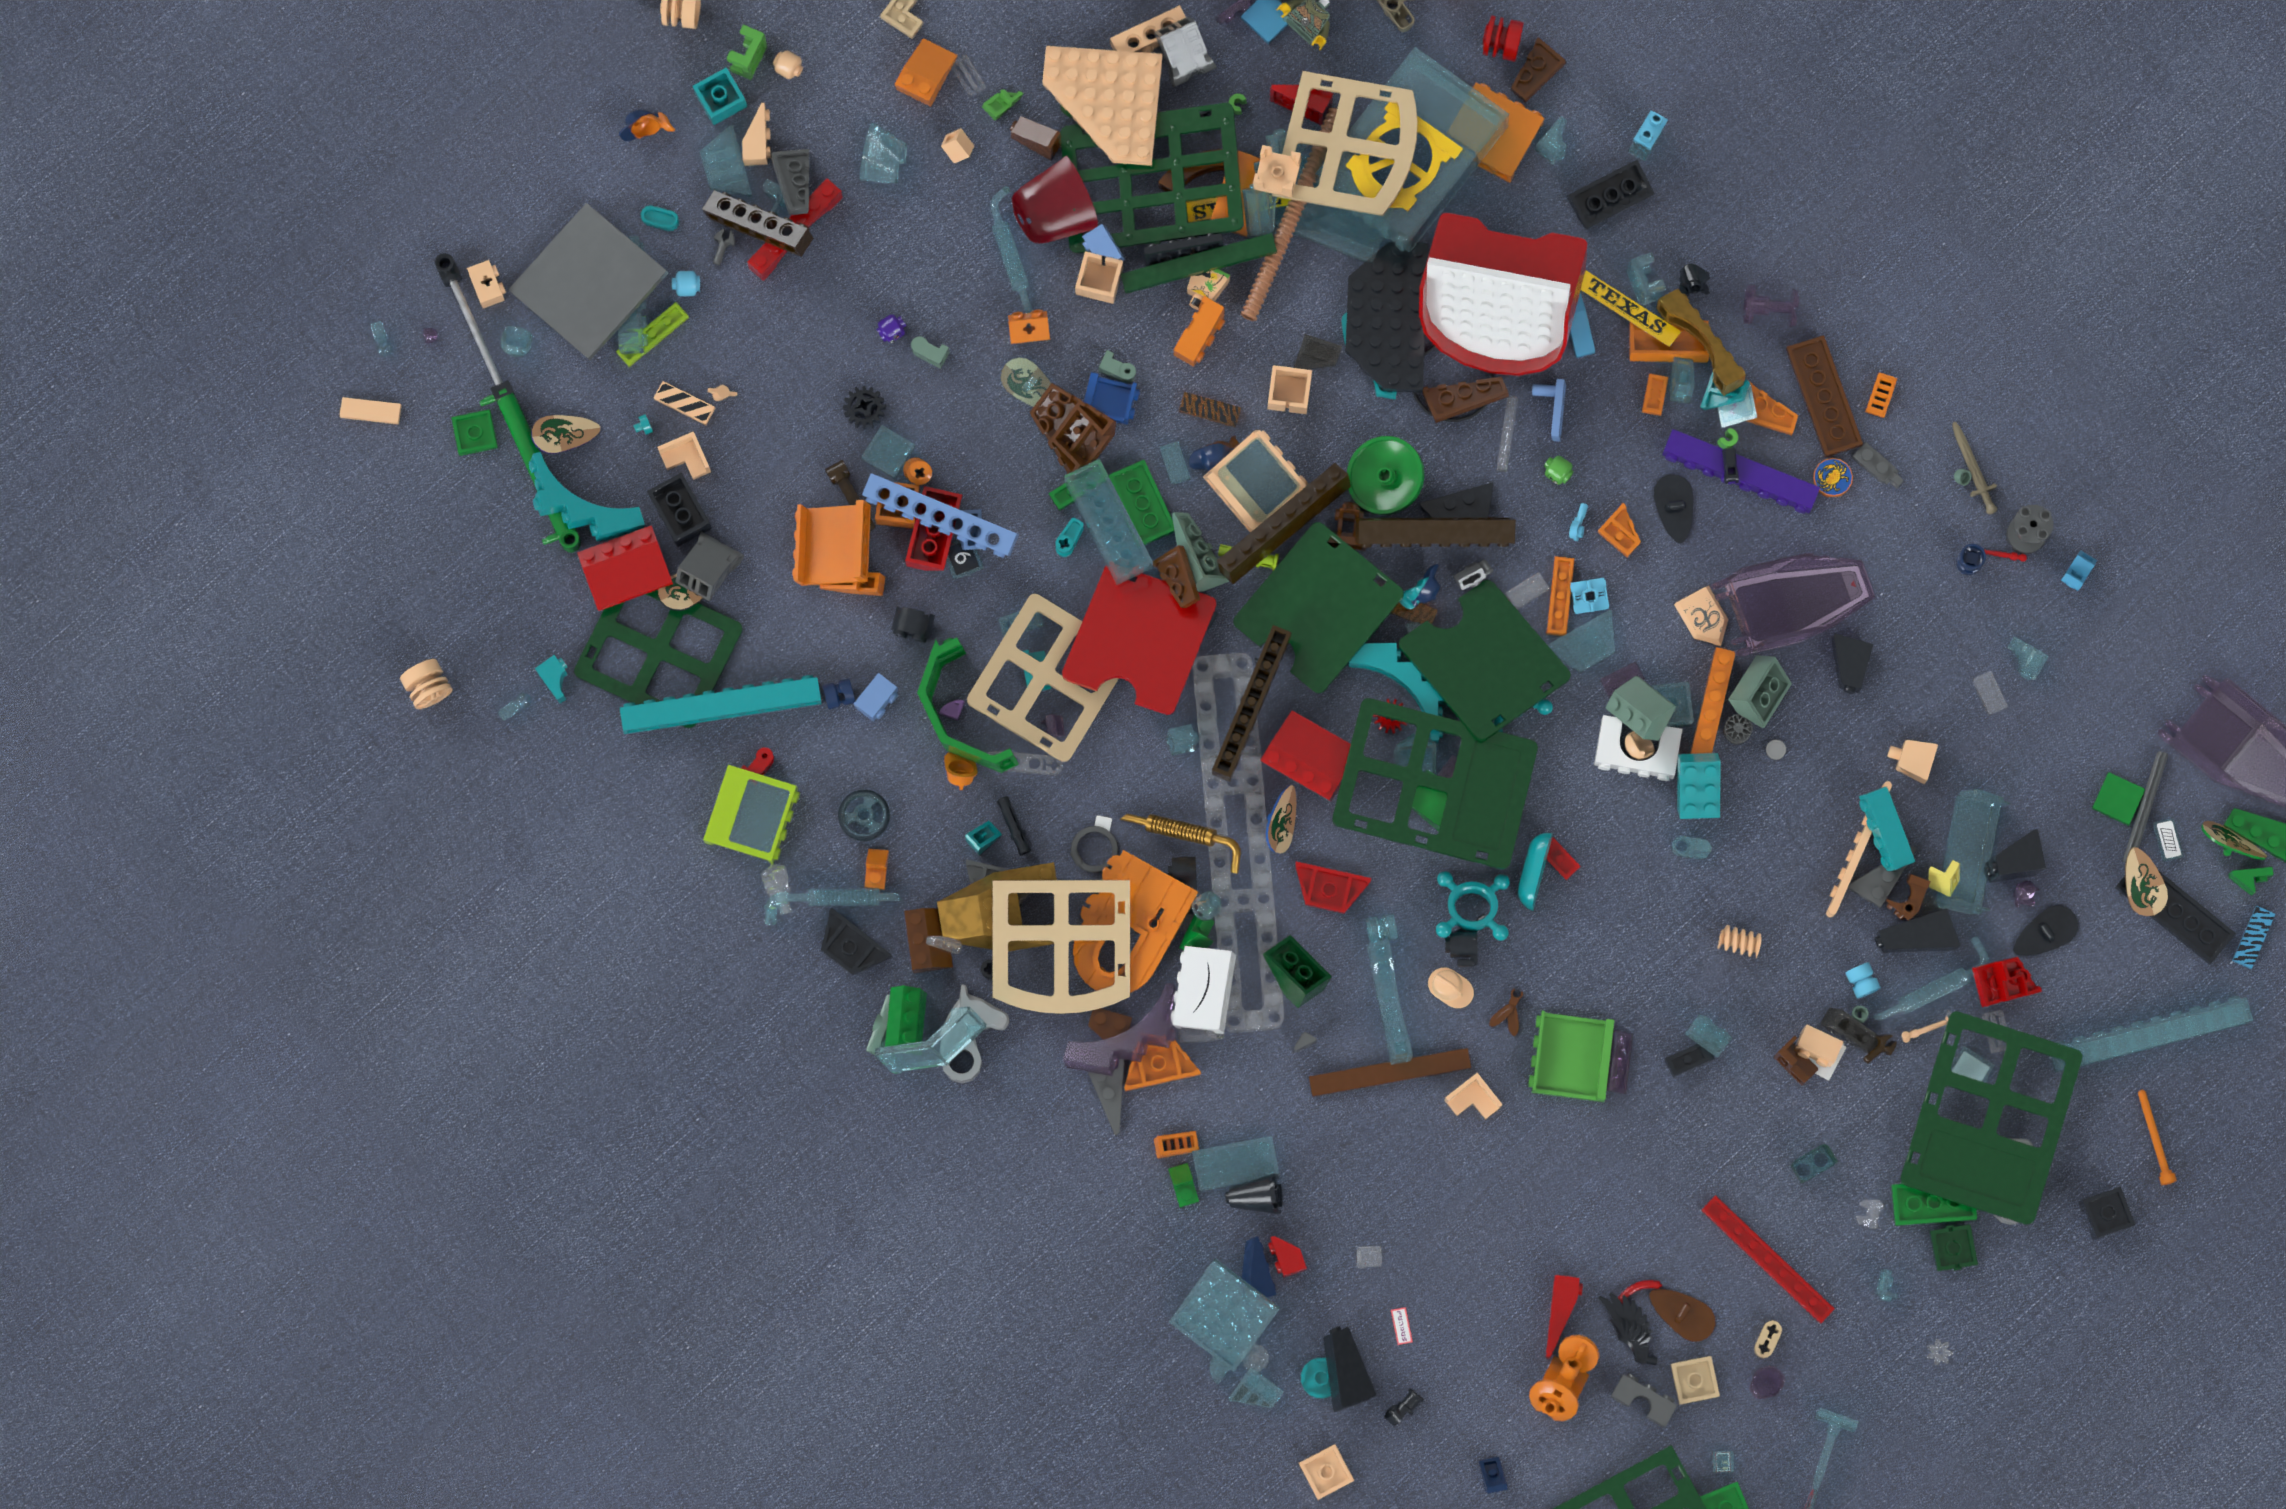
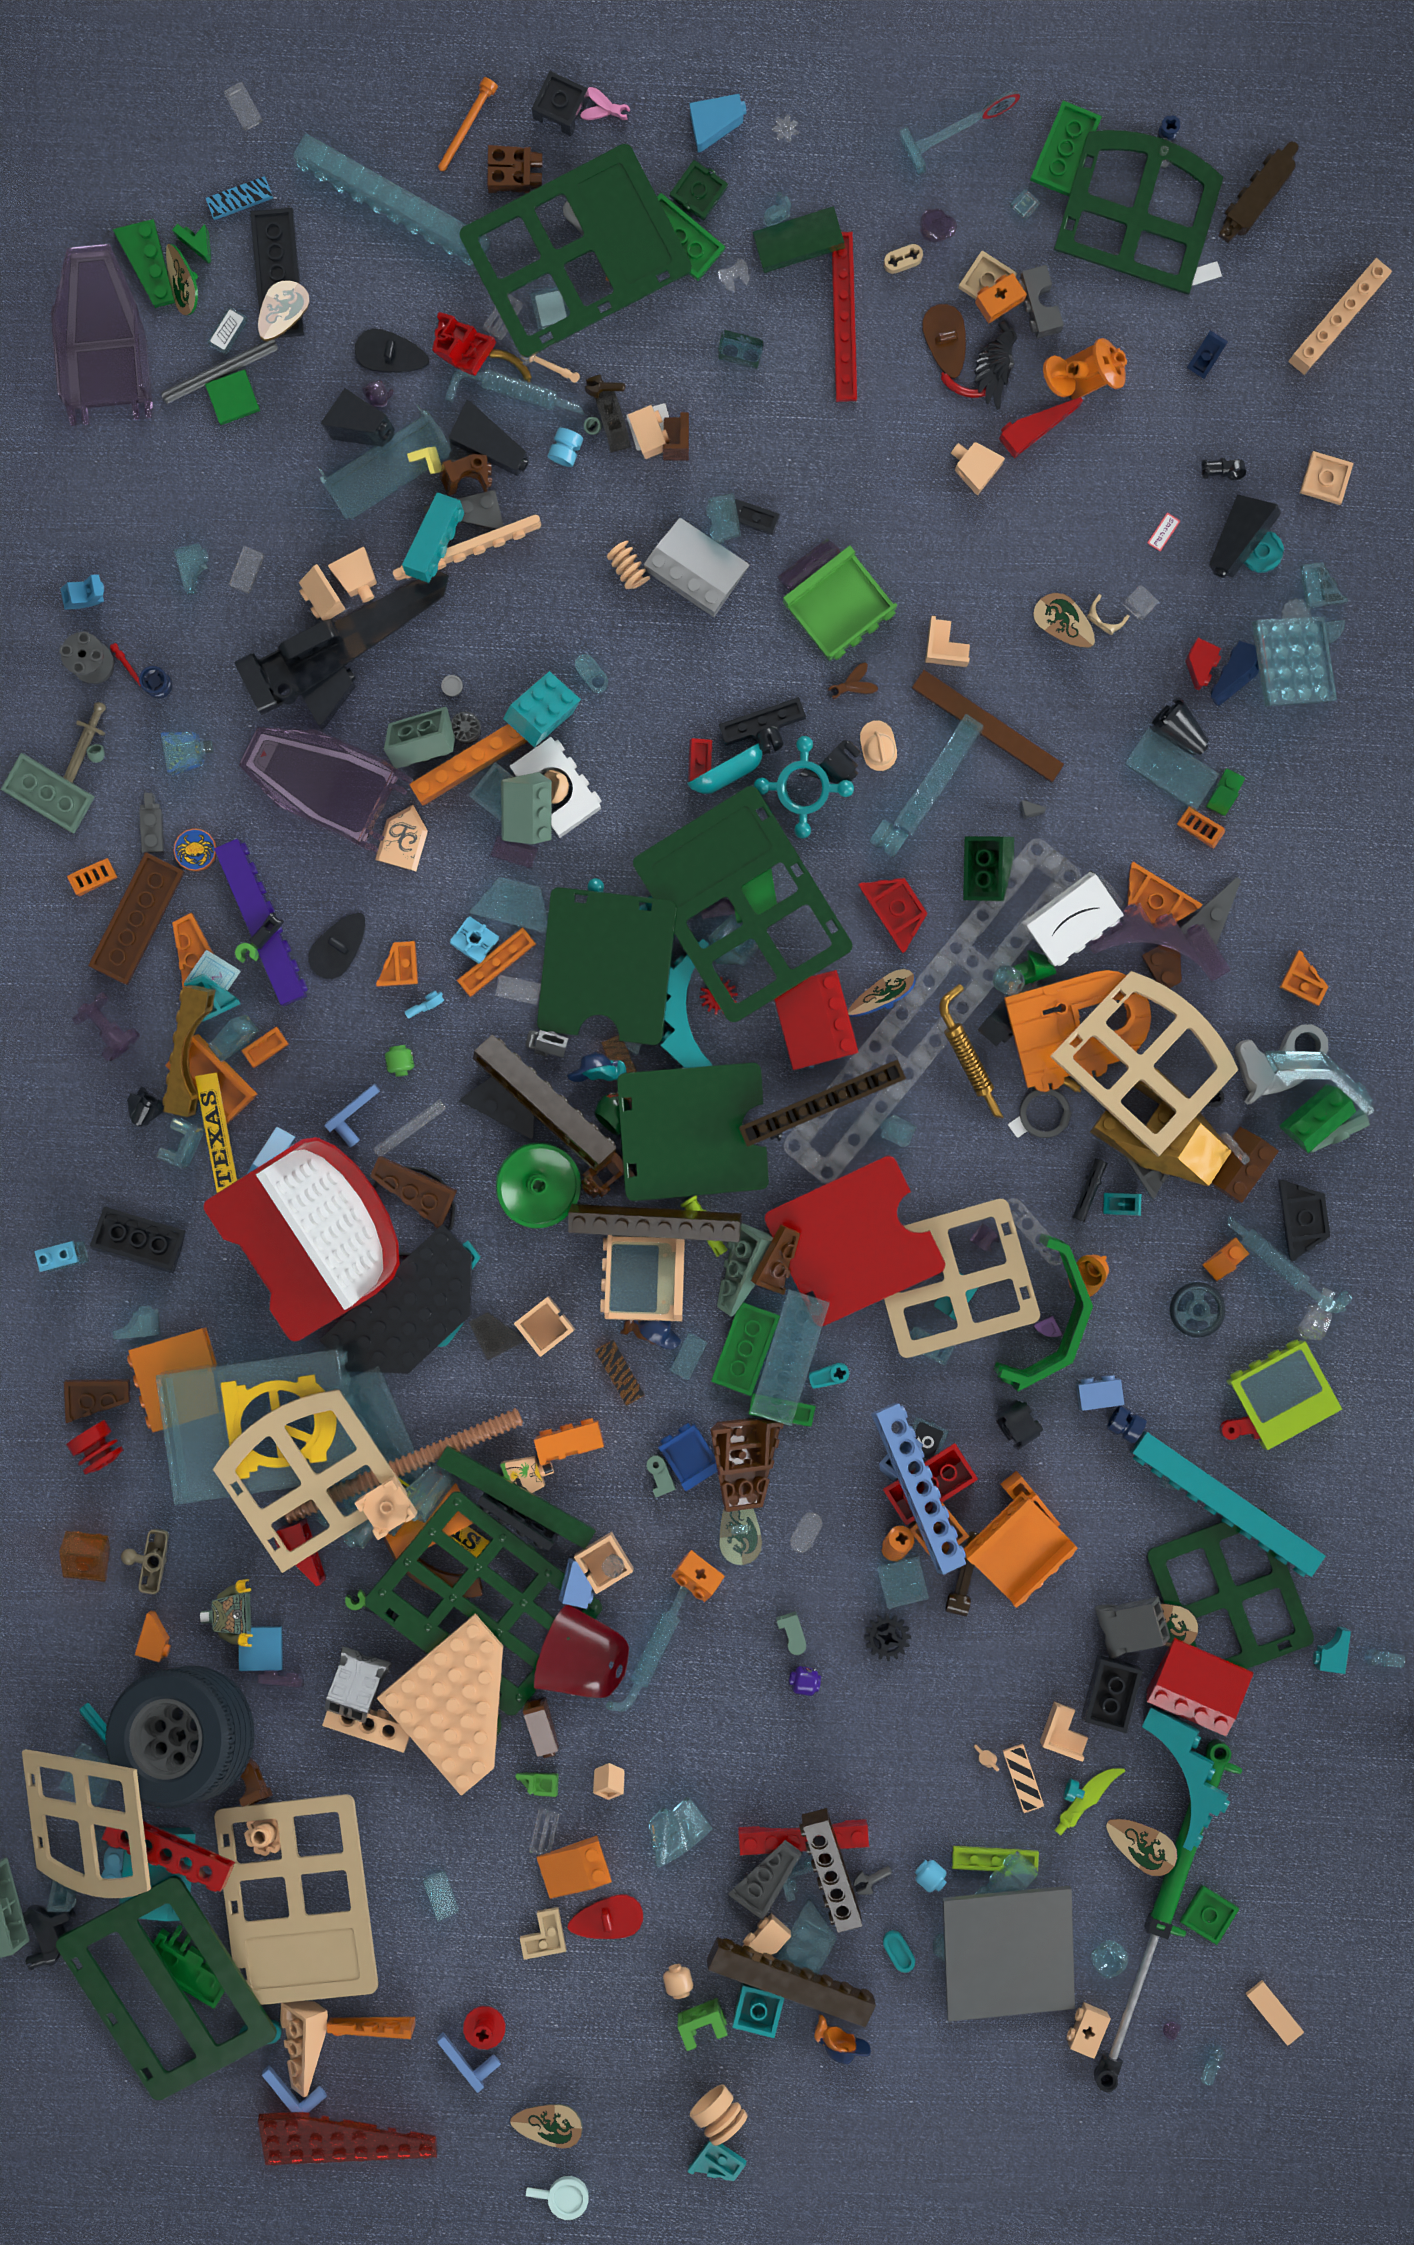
camera: 140 degrees left, 10 degrees up
none -> sand green tile [0,753,95,833]
none -> clear light blue torso [161,732,214,776]
none -> black panel [234,570,449,715]
none -> light nougat slope [299,564,346,621]
none -> reddish brown hips [487,145,543,193]
none -> pearl gold piece [488,349,532,383]
none -> red shield [568,1894,643,1939]
none -> bright pink piece [580,87,630,120]
none -> dark green helmet [594,1093,632,1135]
none -> clear tile [602,1554,625,1578]
none -> light grey slope [644,518,750,617]
none -> dark azure slope [689,94,747,153]
none -> dark brown brick [707,1937,876,2027]
none -> black plate [719,697,806,754]
none -> dark green slope [753,206,845,273]
none -> clear tile [790,1512,822,1553]
none -> light nougat torso [951,442,1005,495]
none -> orange brick [975,273,1027,324]
none -> shield [1034,593,1095,649]
none -> lime sword [1055,1768,1125,1835]
none -> tan cap [1087,594,1130,635]
none -> orange wing [1280,950,1328,1006]

